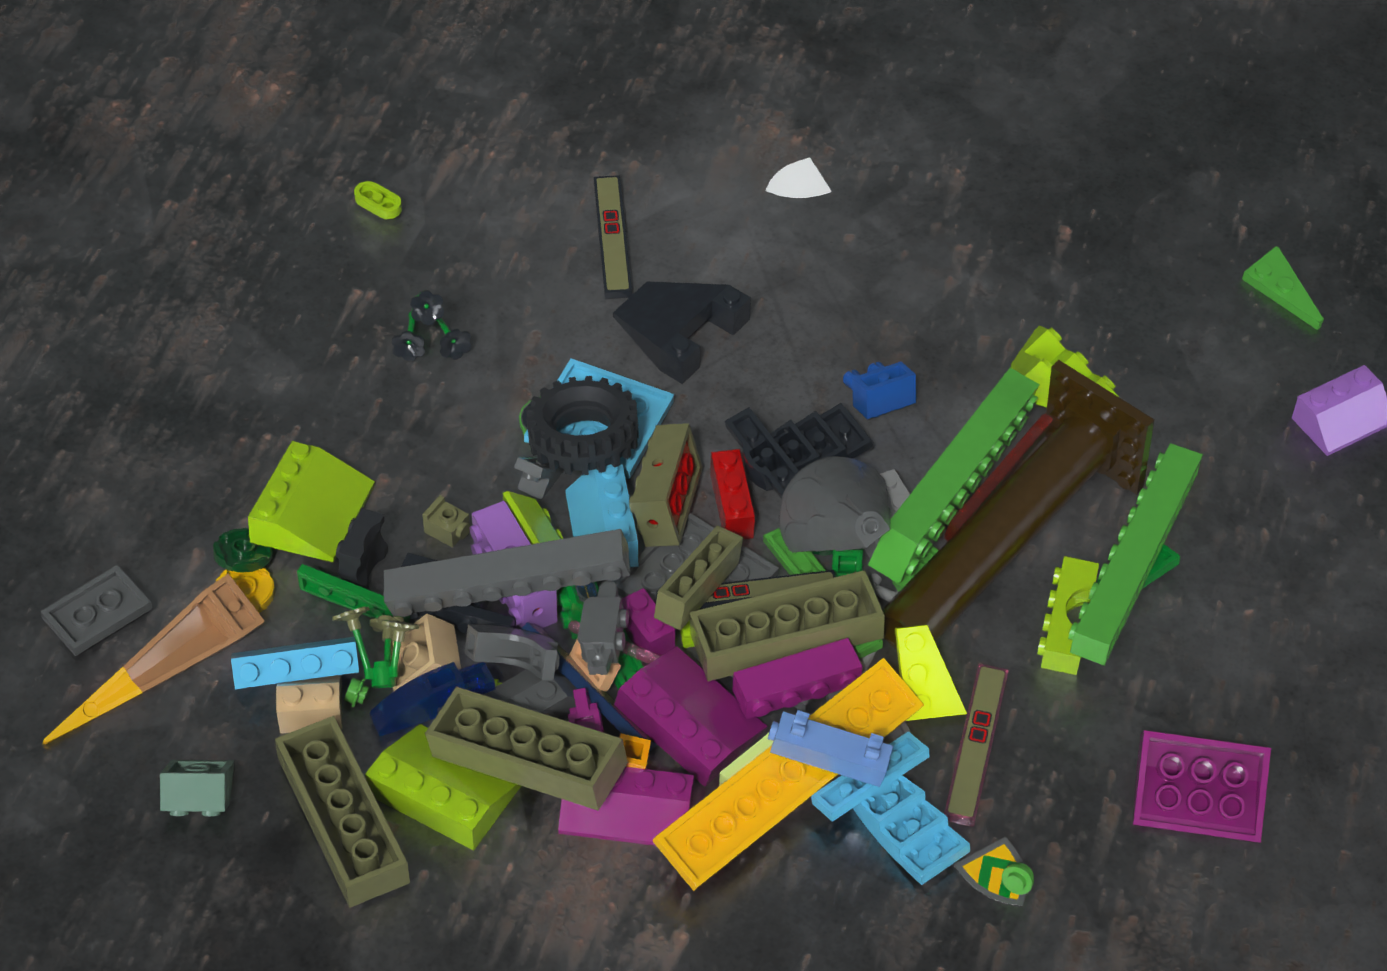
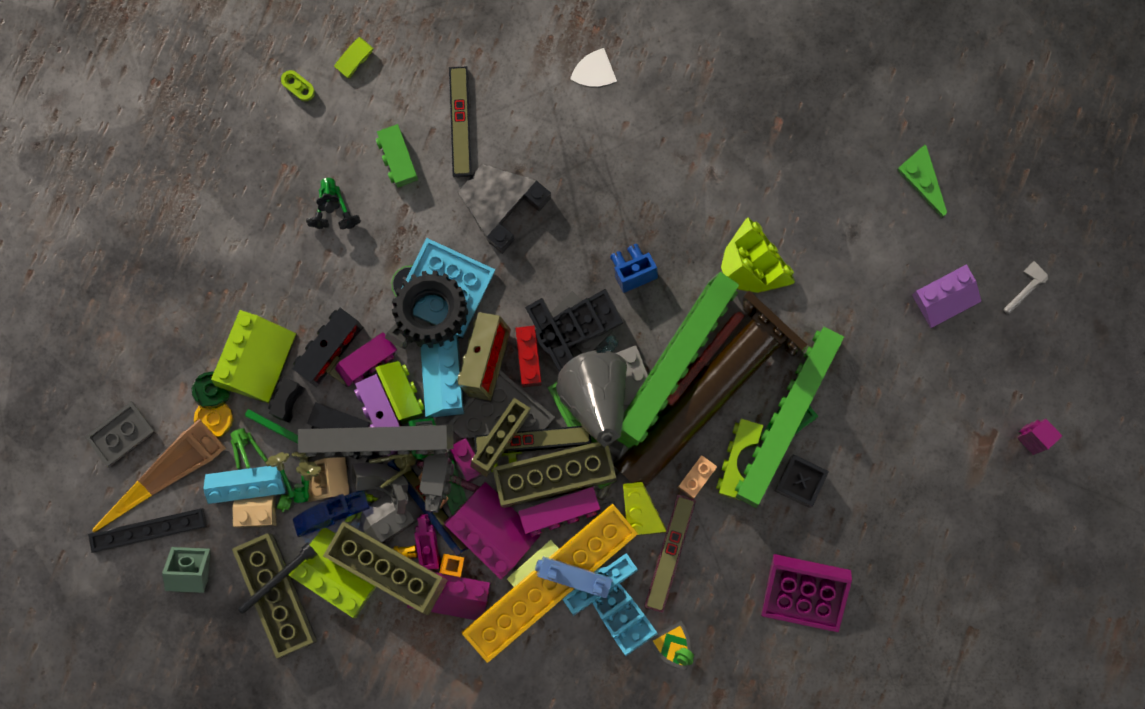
camera: 10 degrees right, 30 degrees up
none -> black tile [88,508,207,553]
none -> bright green plant [230,428,268,469]
none -> black piece [239,543,317,614]
none -> black brick [292,308,364,387]
none -> lime slope [334,37,374,78]
none -> magenta brick [335,332,397,387]
none -> olive plant [369,451,416,489]
none -> bright green brick [376,124,418,188]
none -> light nougat brick [678,455,717,499]
none -> black brick [775,454,829,508]

